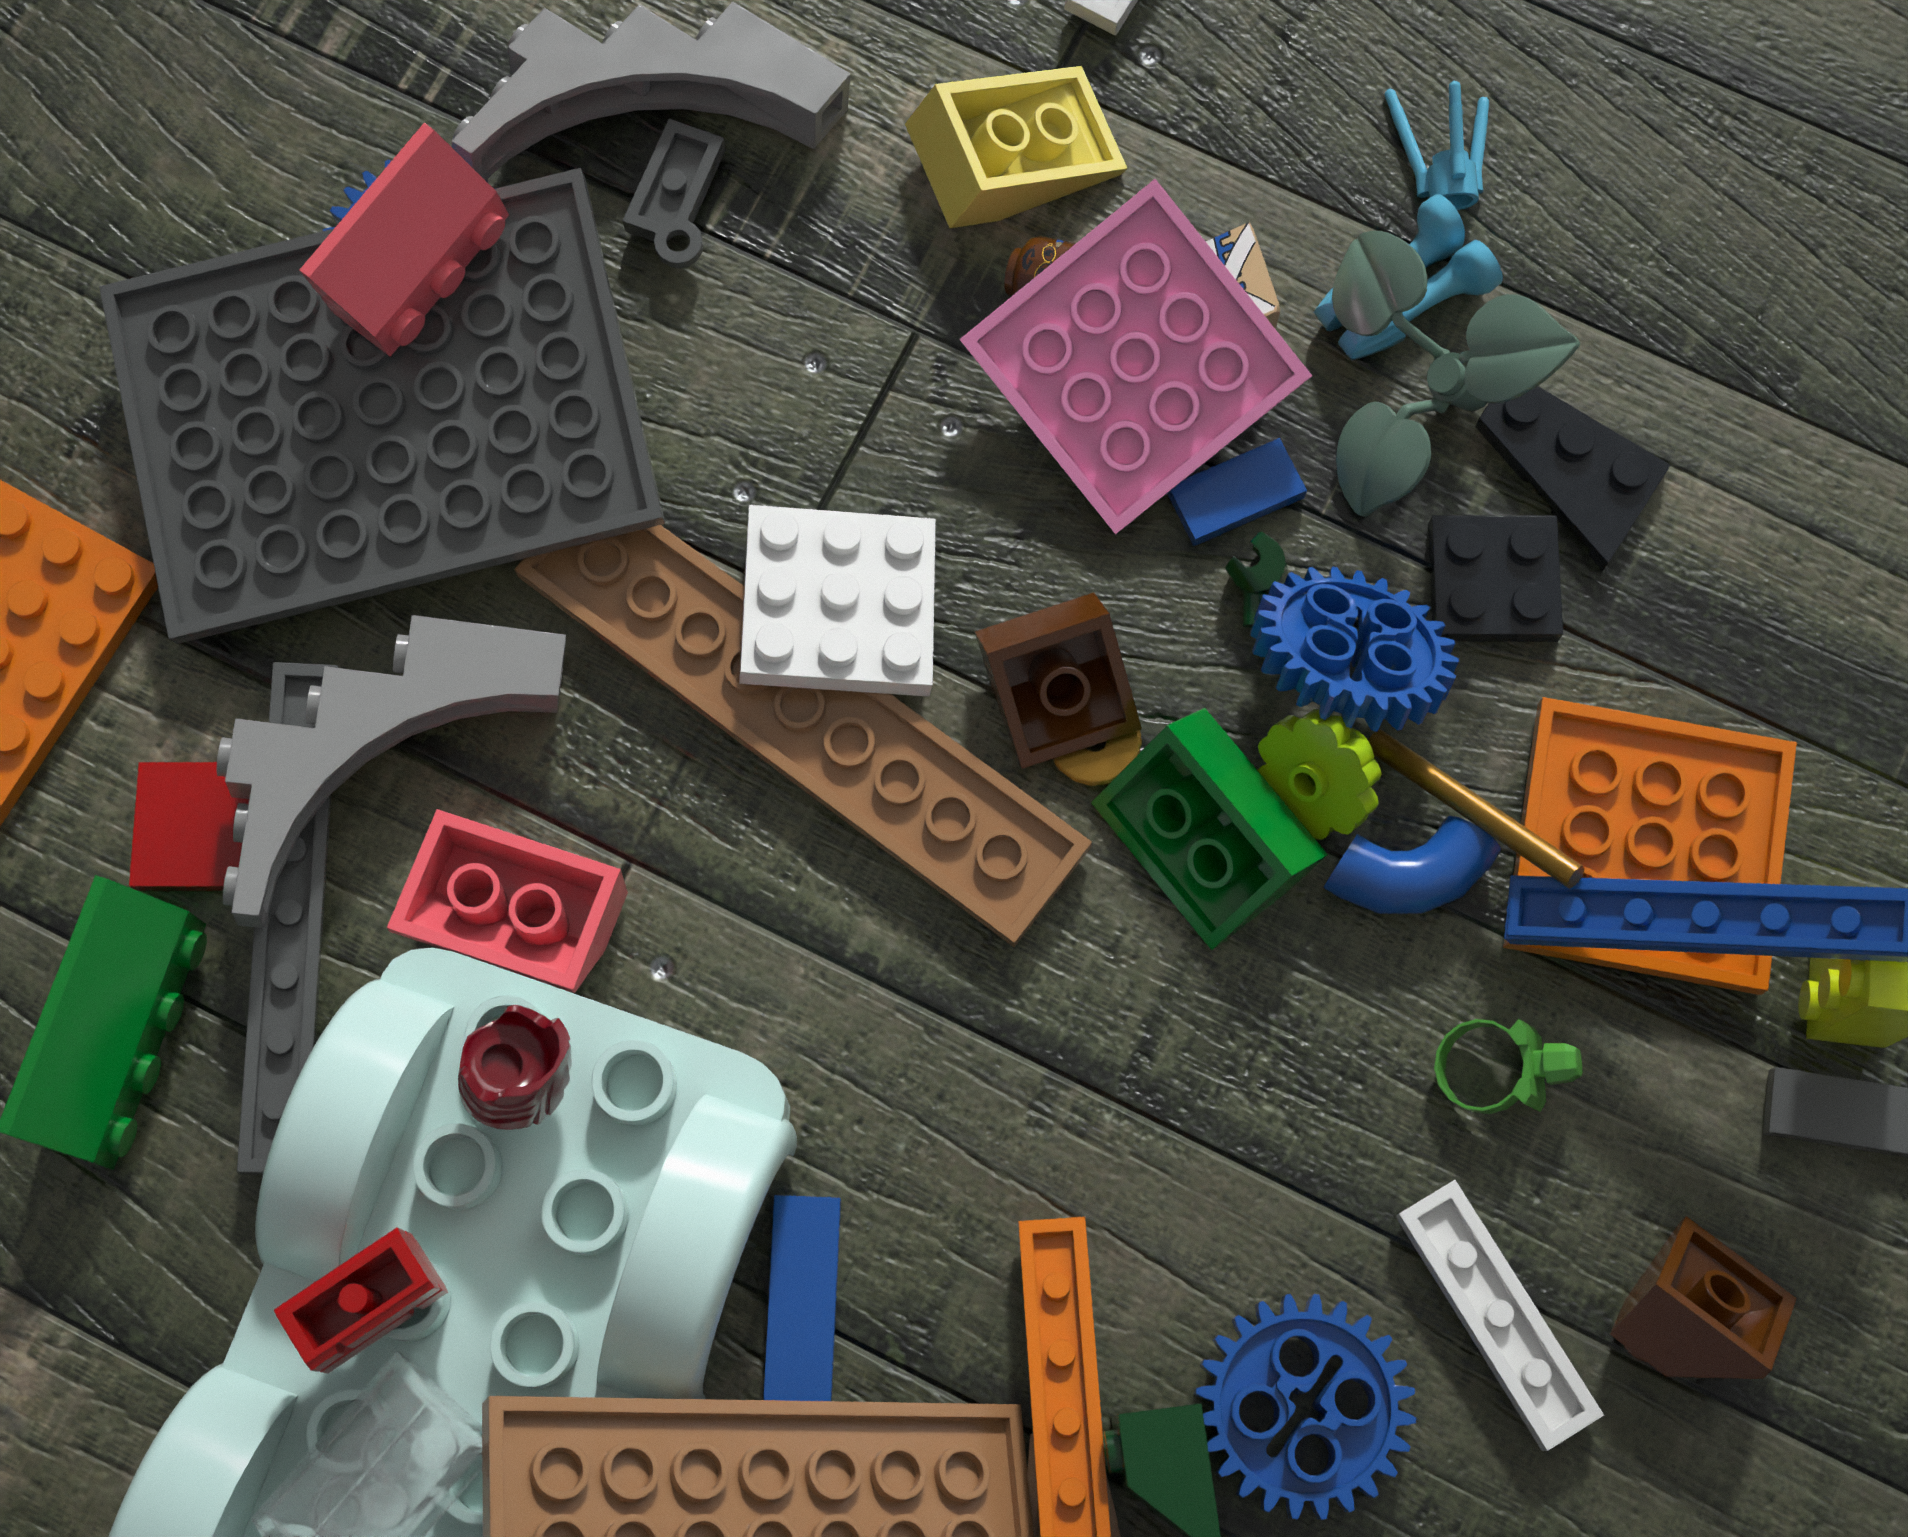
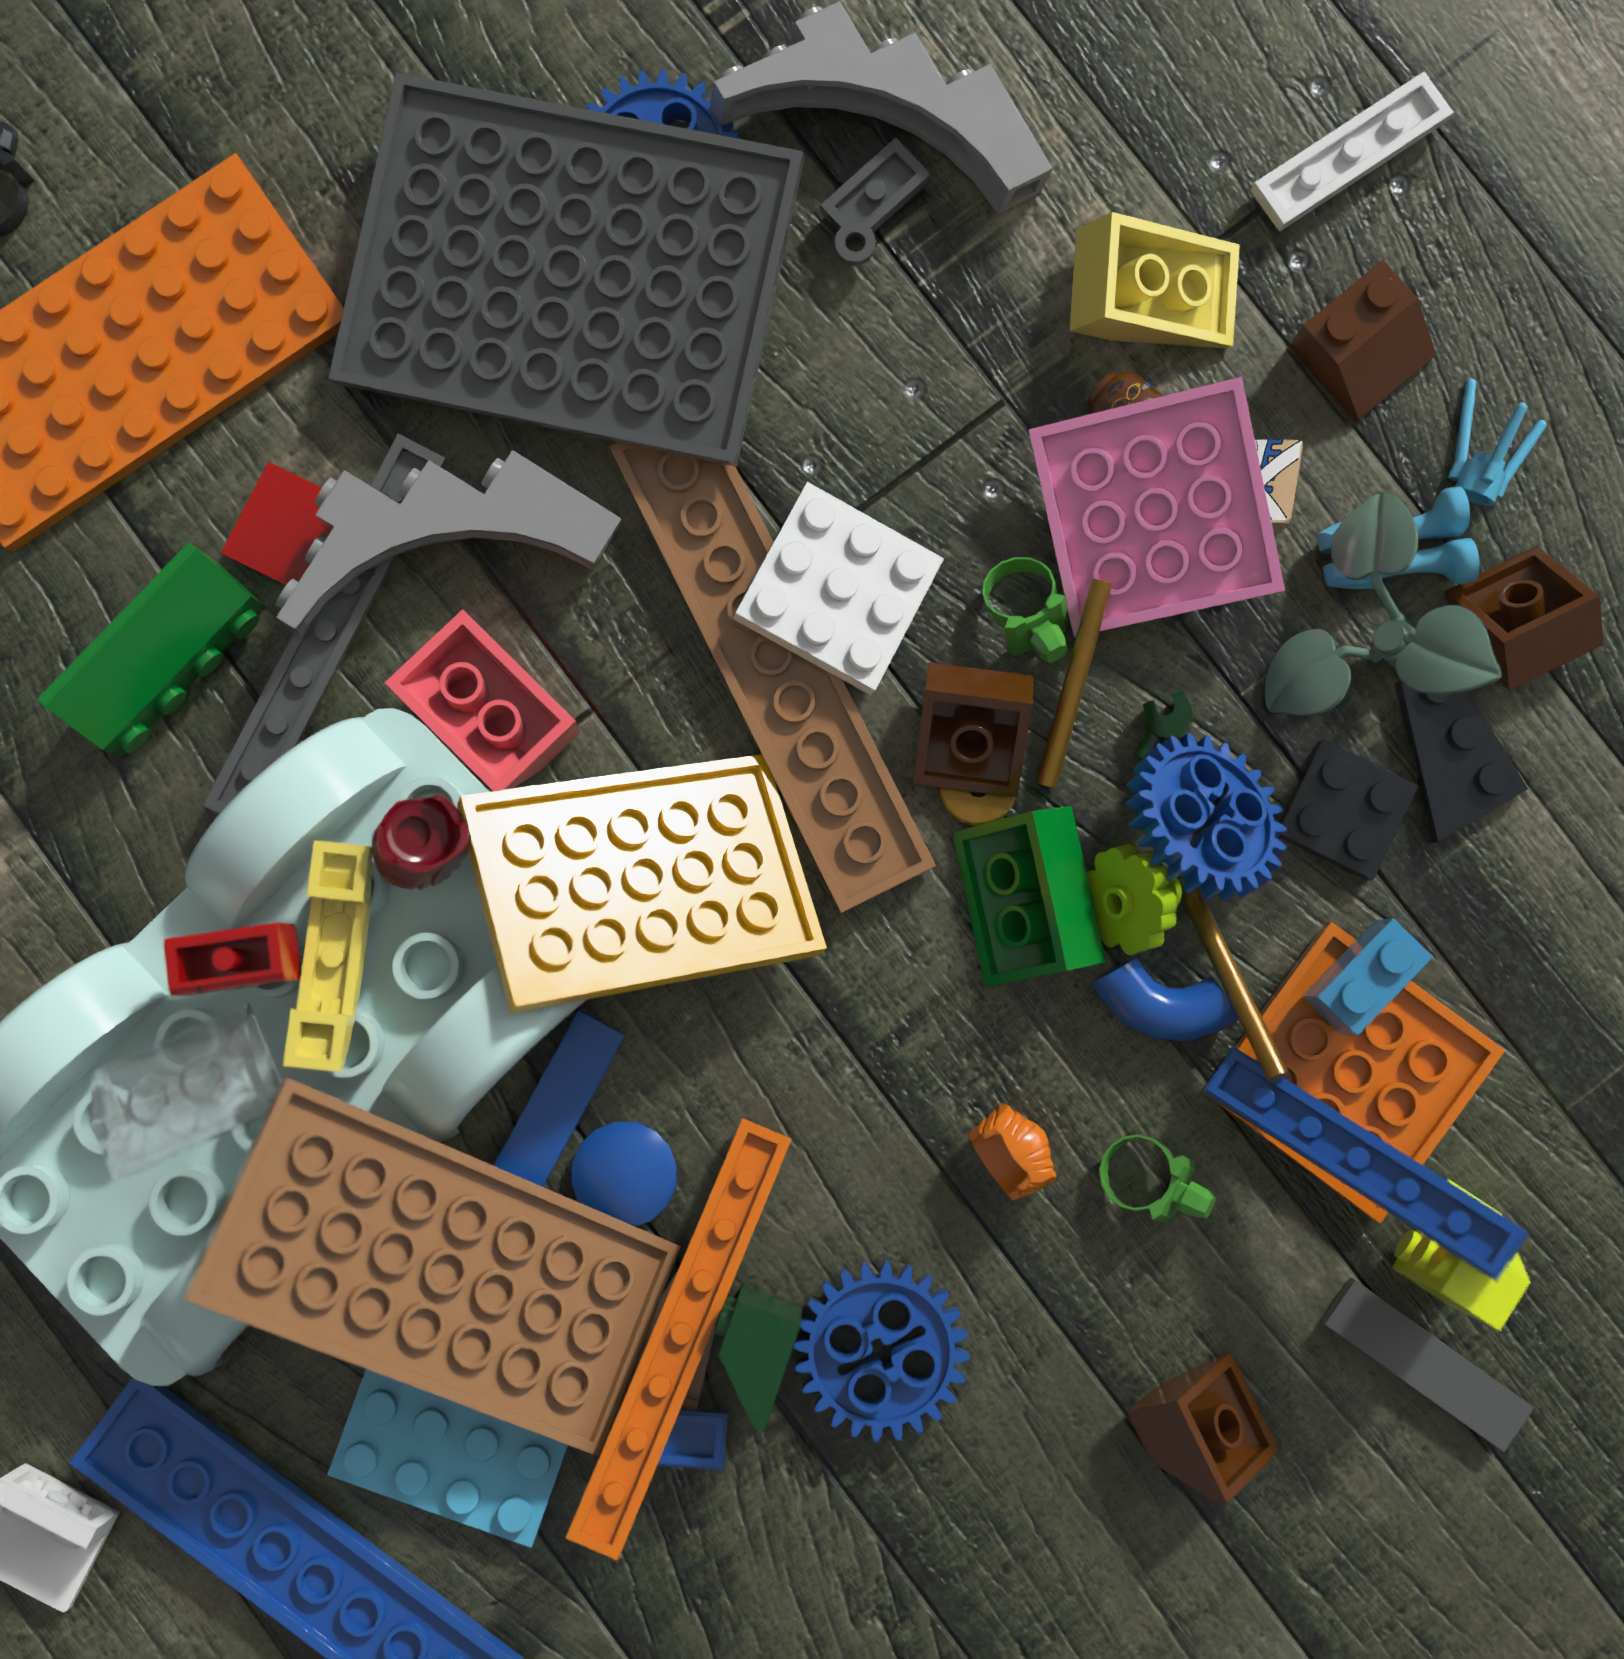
camera: 30 degrees right, 10 degrees up
coral slope [300,123,509,357] -> none
blue tile [1167,438,1307,546] -> none
white plate [1395,1180,1604,1451] -> none
none -> light yellow slope [283,840,372,1072]
none -> plate [457,754,827,1014]
none -> blue dish [571,1121,677,1227]
none -> orange hair [967,1103,1057,1201]
none -> bright green piece [982,557,1070,663]
none -> pearl gold bar [1036,578,1113,788]
none -> reddish brown slope [1289,259,1436,422]
none -> dark azure brick [1301,918,1433,1036]
none -> reddish brown slope [1445,546,1603,691]

